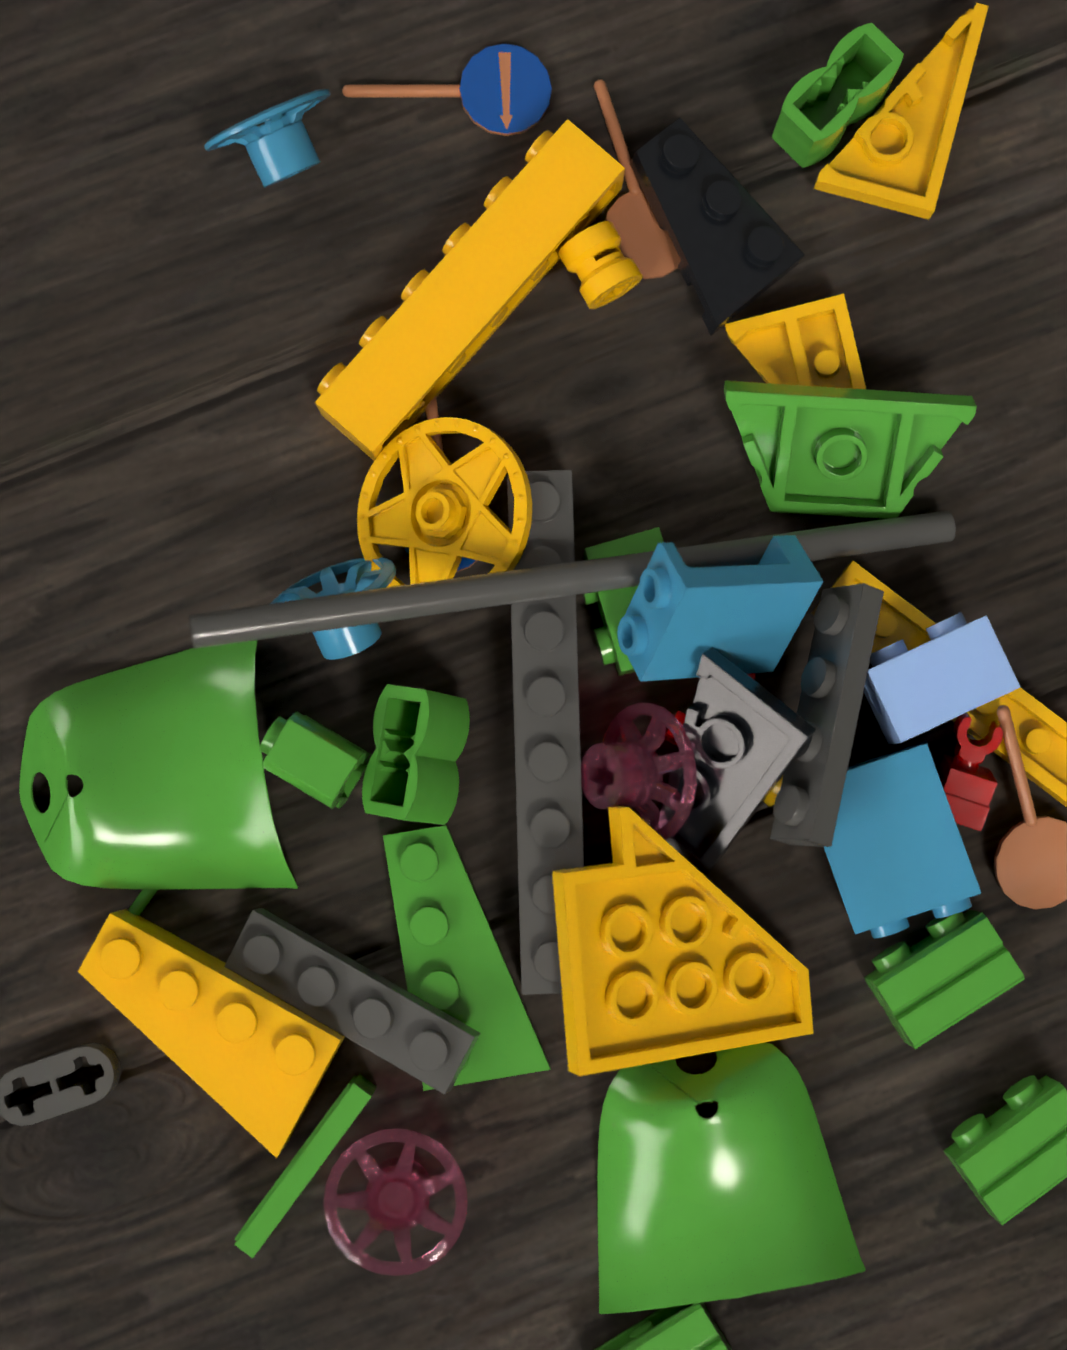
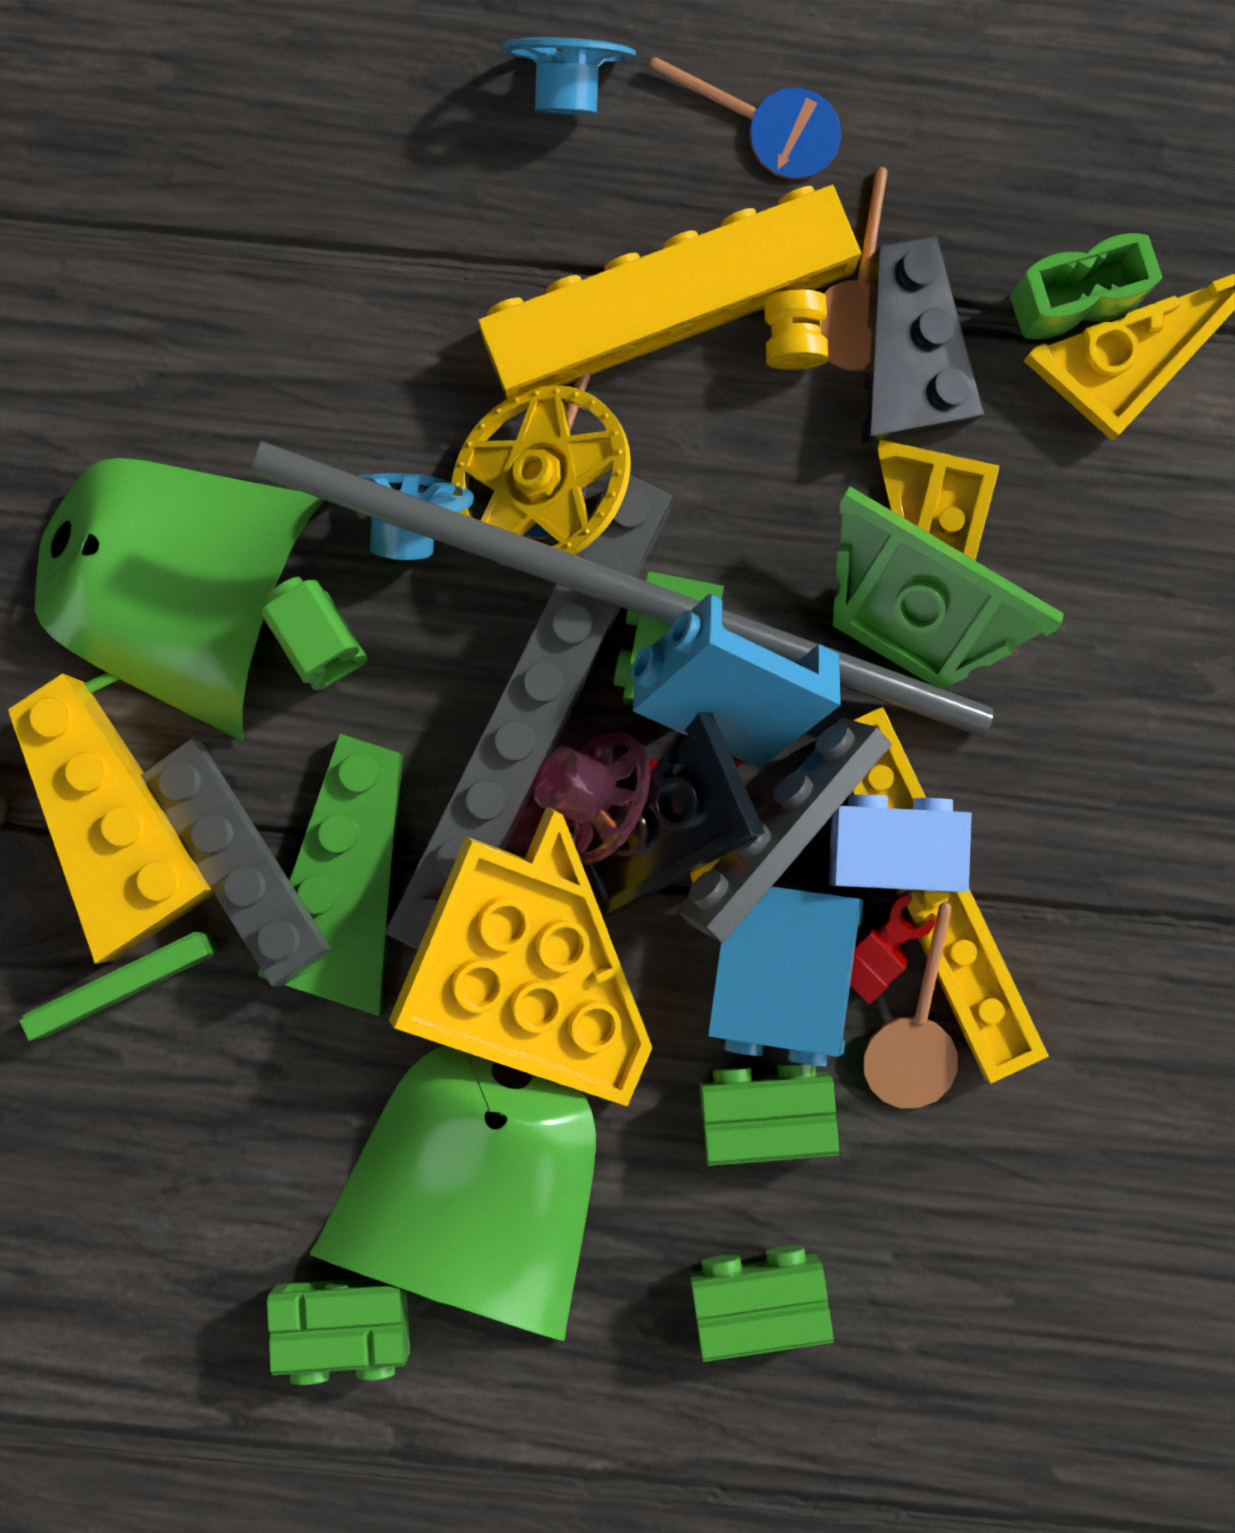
camera: 25 degrees right, 0 degrees up
clear pink wheel [323,1129,468,1276] -> none
bright green brick [362,684,470,825] -> none

